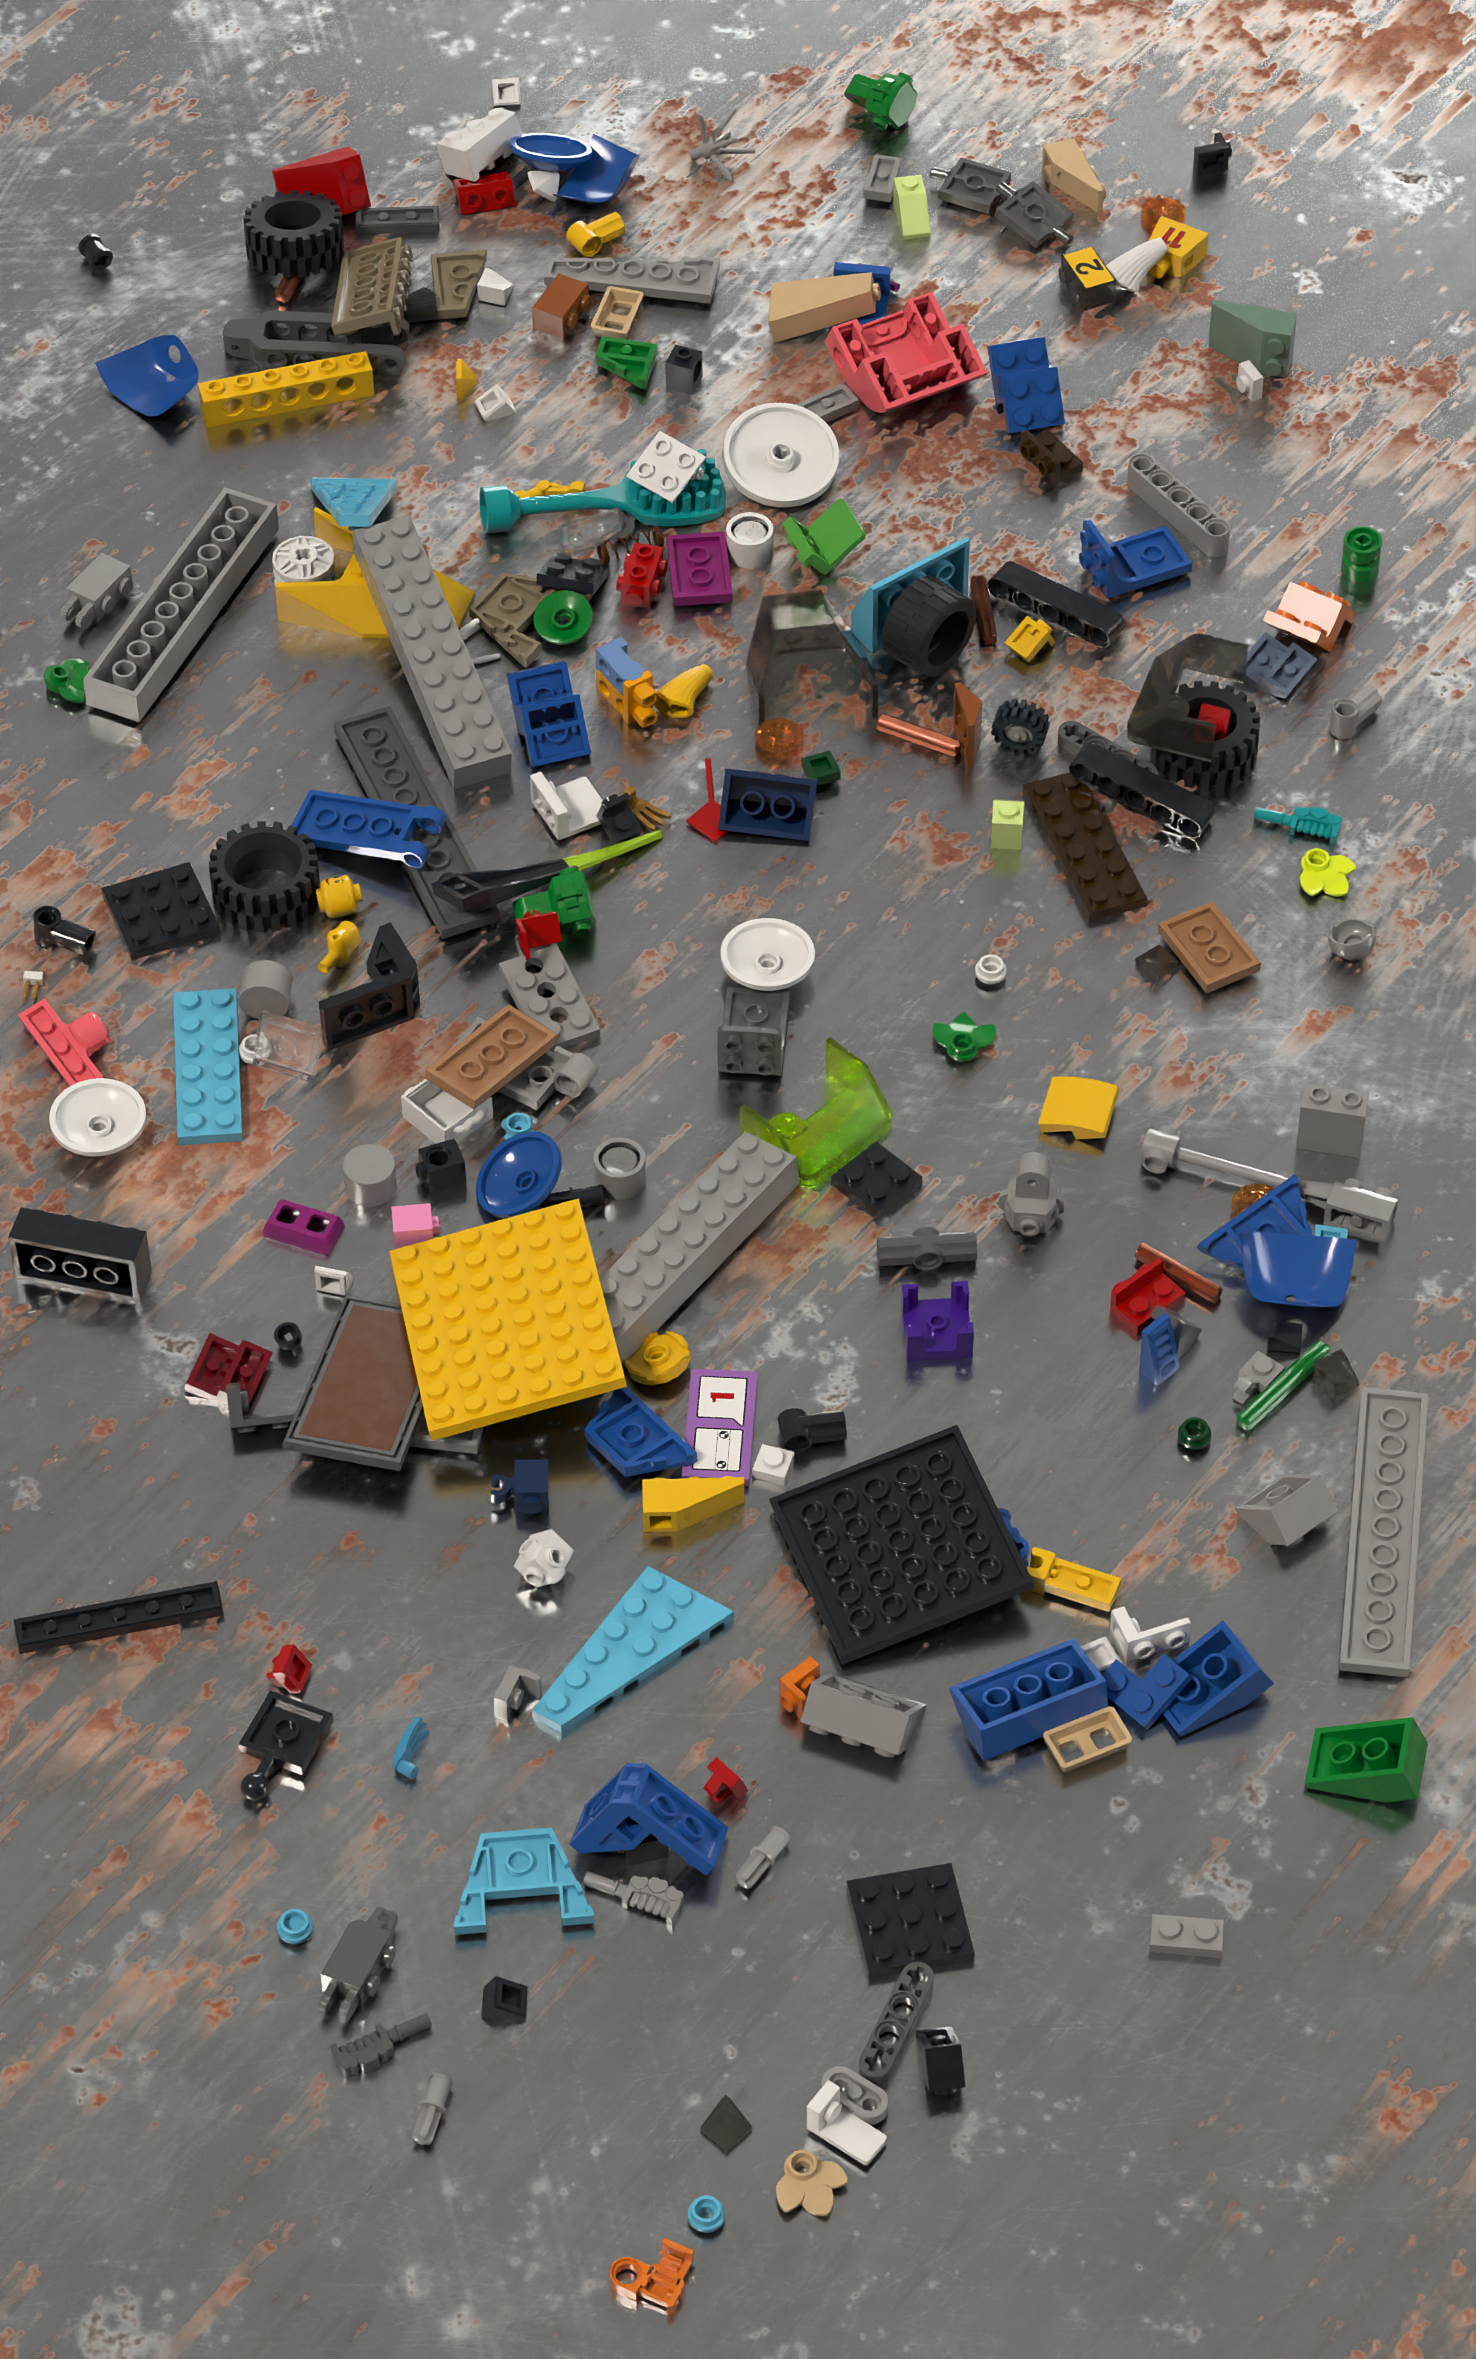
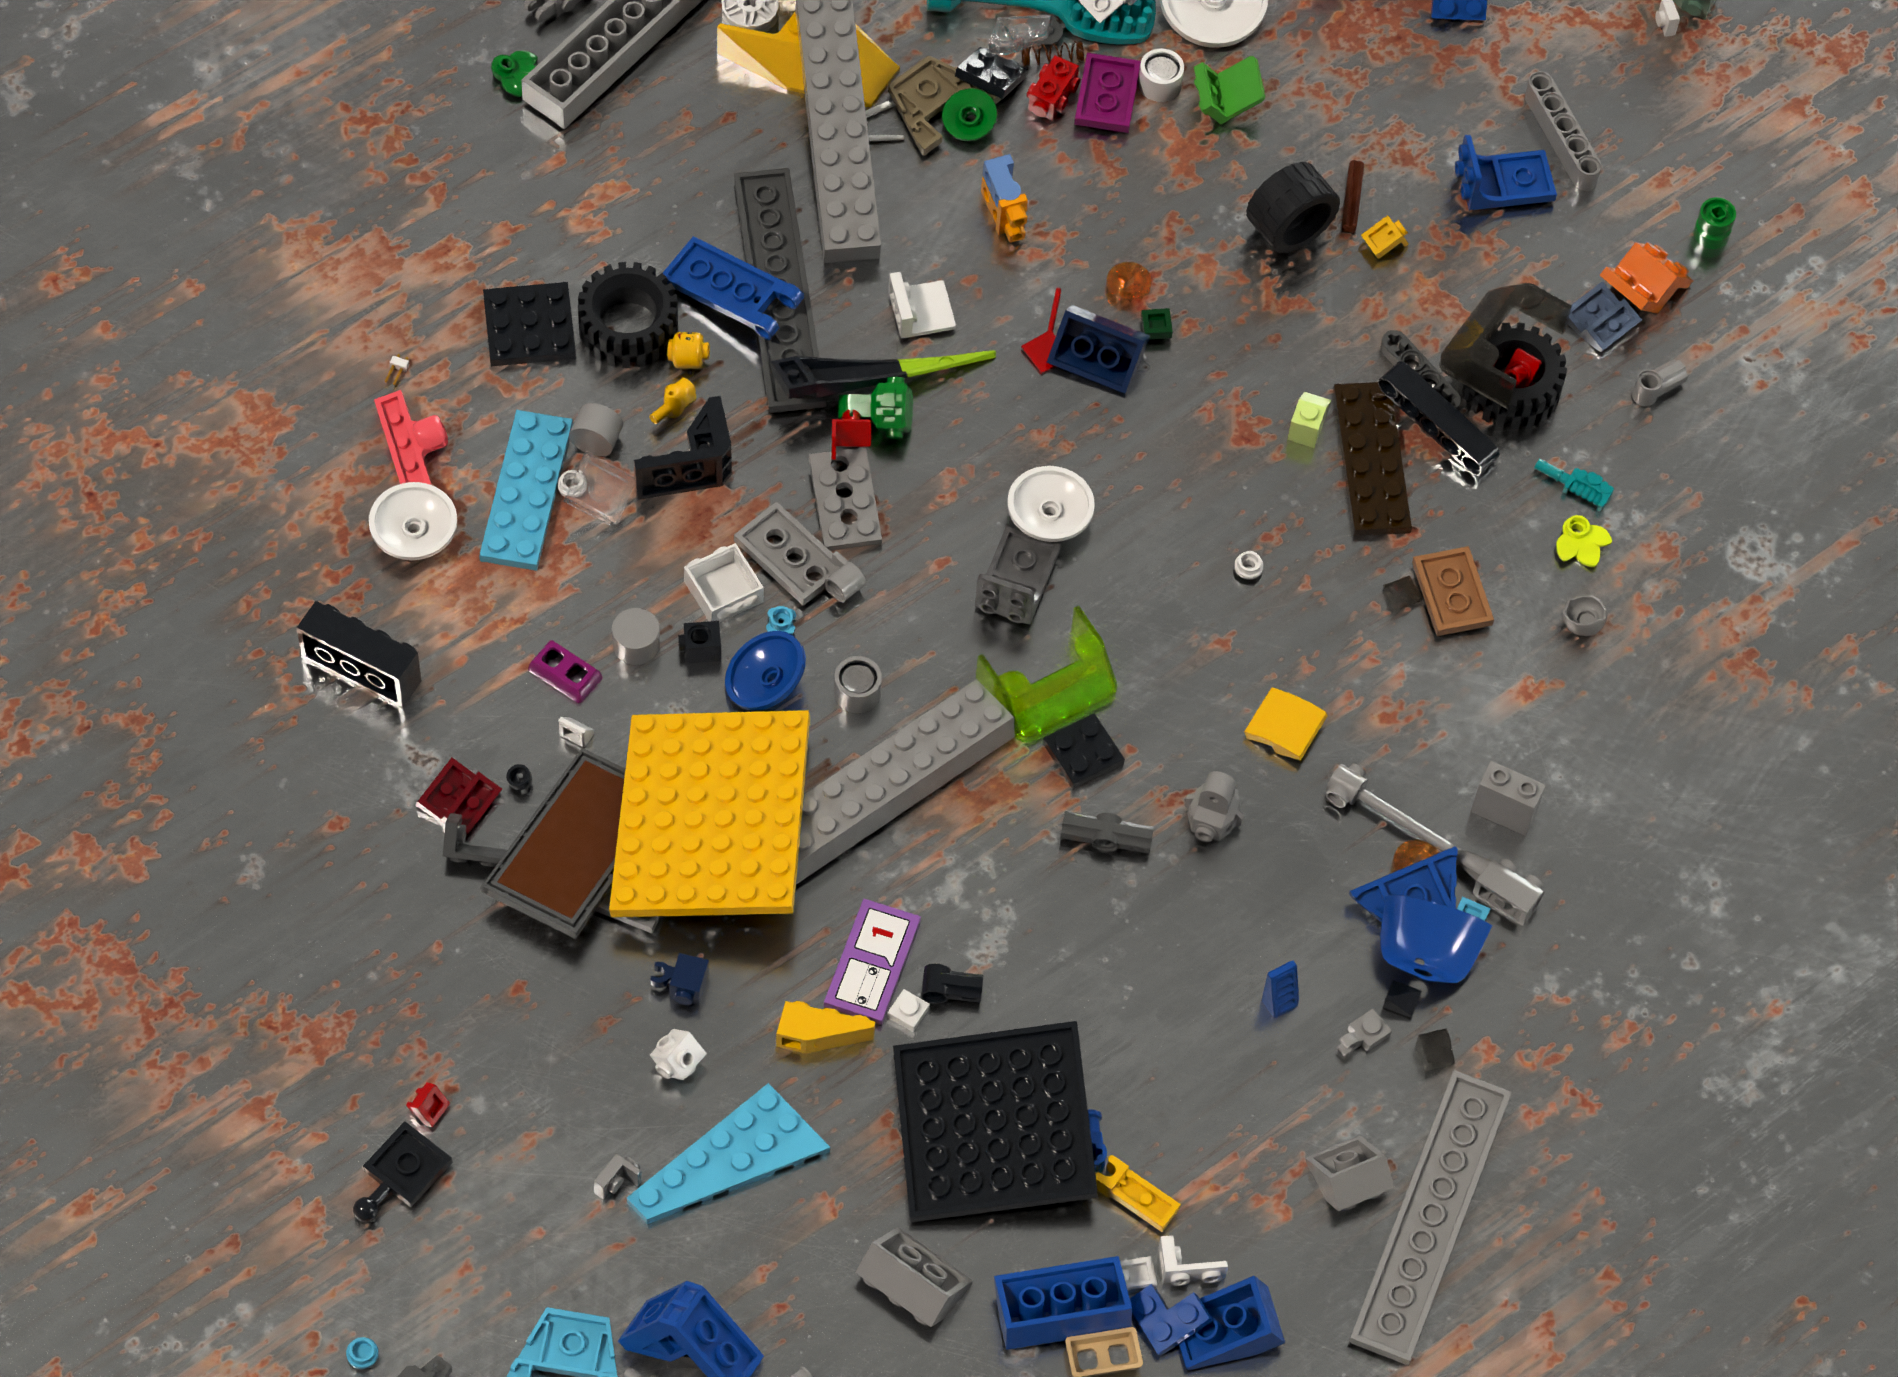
camera: 10 degrees right, 10 degrees up
black tile [13,1581,224,1654] -> none
black piece [33,905,96,955] -> none
bright pink brick [391,1203,440,1249] -> none
dark azure piece [392,1717,429,1779] -> none
medium nougat plate [425,1004,557,1110] -> none
blue bracket [506,661,591,767] -> none
black axle [540,1184,605,1209] -> none
blue wing [584,1387,698,1477] -> none
black bracket [596,793,643,845] -> none
pearl gold piece [623,786,671,832] -> none
yellow plate [625,1331,691,1385] -> none
yellow piece [654,664,713,719] -> none
red tile [703,1757,749,1805] -> none
clear smoke windscreen [746,590,879,730] -> none
orange bracket [779,1656,820,1719] -> none
medium azure slope [851,537,970,654] -> none
axle [876,713,961,757] -> none
dark purple panel [901,1281,974,1361] -> none
green plate [932,1012,996,1062] -> none
dark orange slope [953,682,982,768] -> none
black beam [987,561,1126,648] -> none
black wheel [991,698,1050,755] -> none
dark brown bracket [1020,429,1083,485] -> none
red bracket [1110,1258,1186,1334] -> none
copper axle [1134,1243,1223,1302] -> none
dark grey tile [1150,1305,1202,1359] -> none
dark green plate [1178,1417,1212,1450] -> none
green axle [1236,1340,1331,1431] -> none

